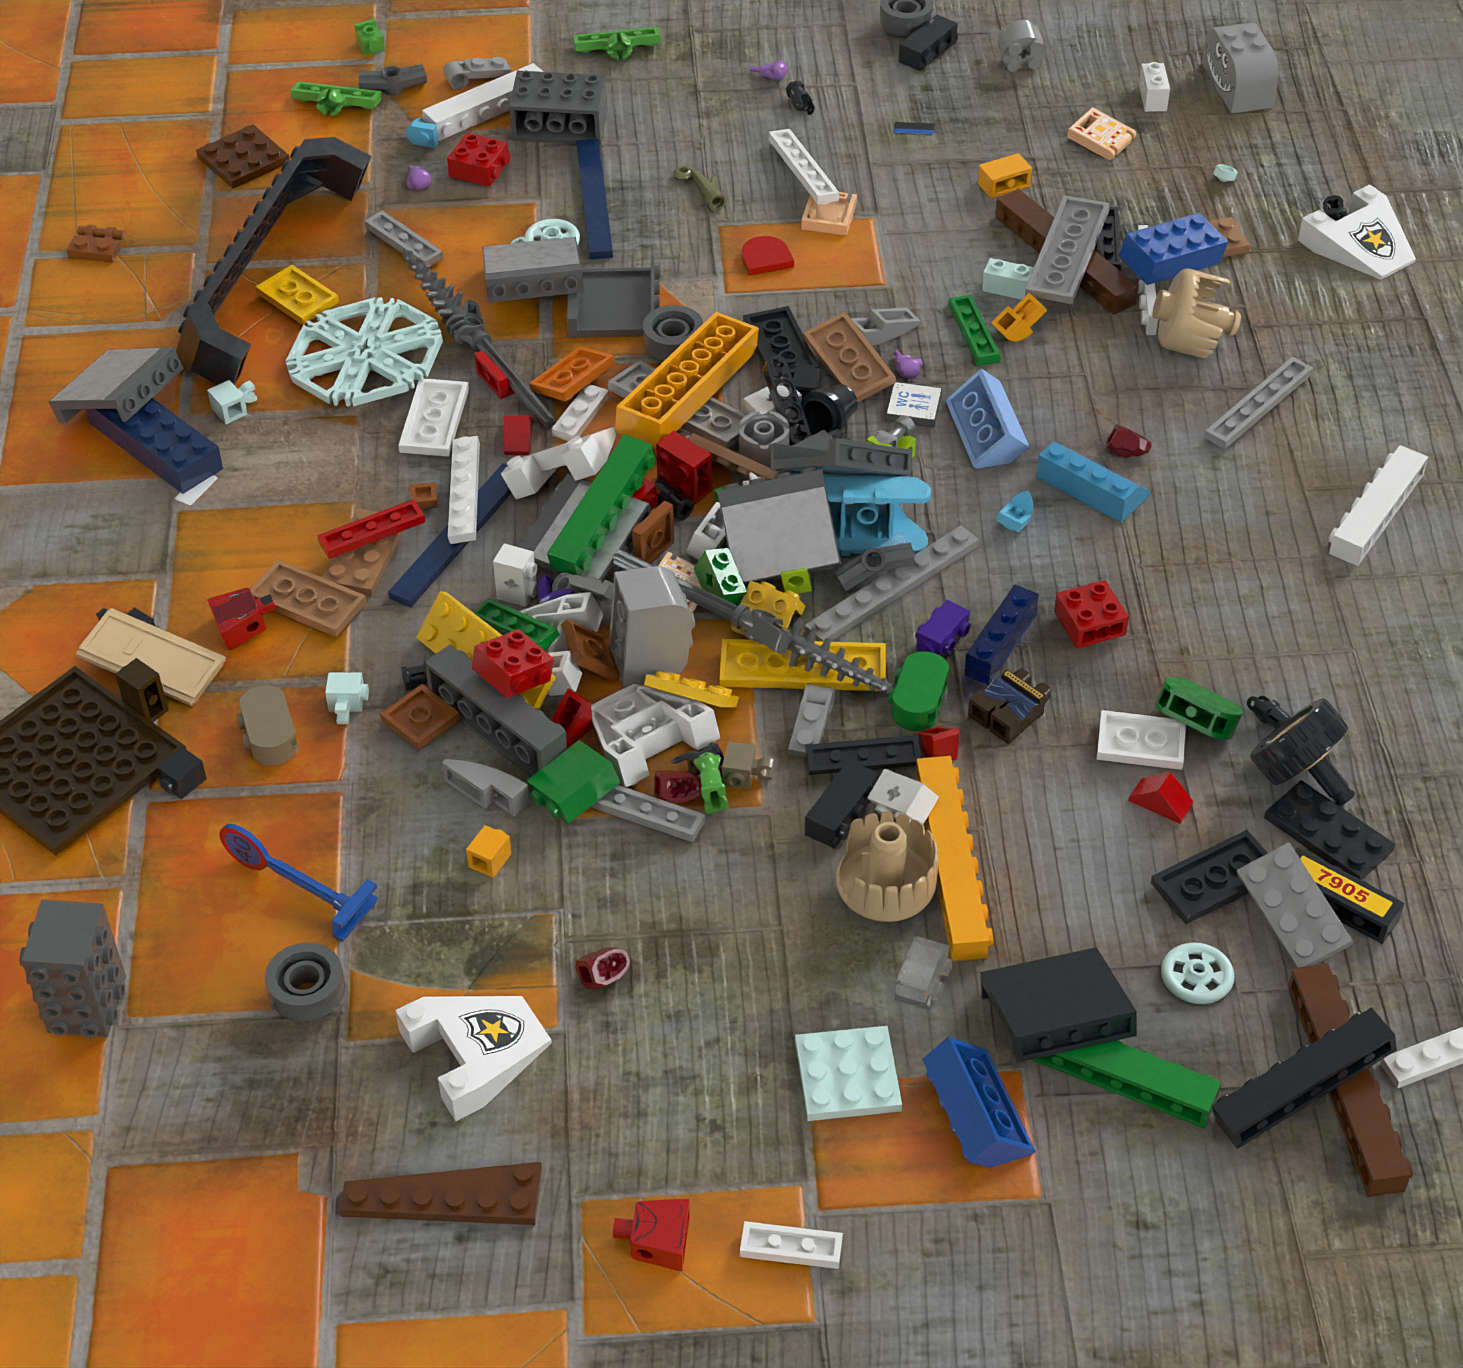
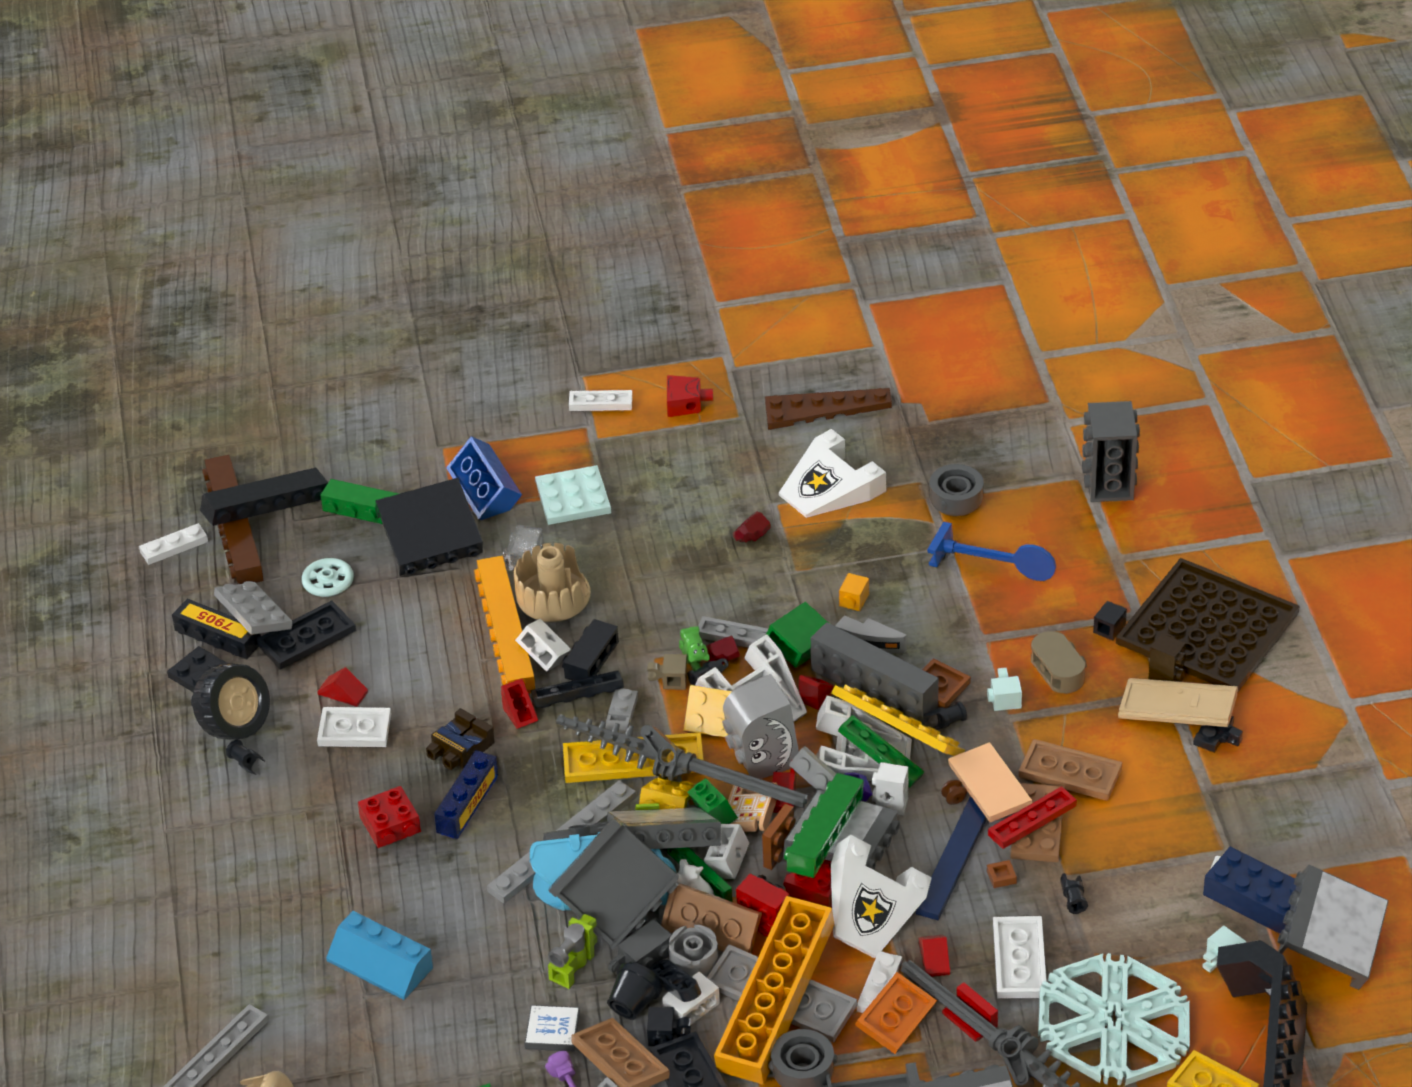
camera: 175 degrees right, 5 degrees down
red torso [207,587,277,651] -> none
white plate [448,436,480,544] -> none
red brick [471,629,554,698] -> none
dark orange plate [561,619,620,681] -> none
green brick [888,652,949,731] -> none
dark purple brick [915,600,971,657] -> none
light blue slope [945,368,1029,469] -> none
medium azure plate [996,491,1033,533] -> none
dark red rock [1105,424,1152,458] -> none
green brick [1155,676,1243,740] -> none
white brick [1328,445,1428,566] -> none
none -> reddish brown wheel [941,780,967,805]
none -> light nougat tile [948,742,1032,822]
none -> black piece [1060,873,1088,914]

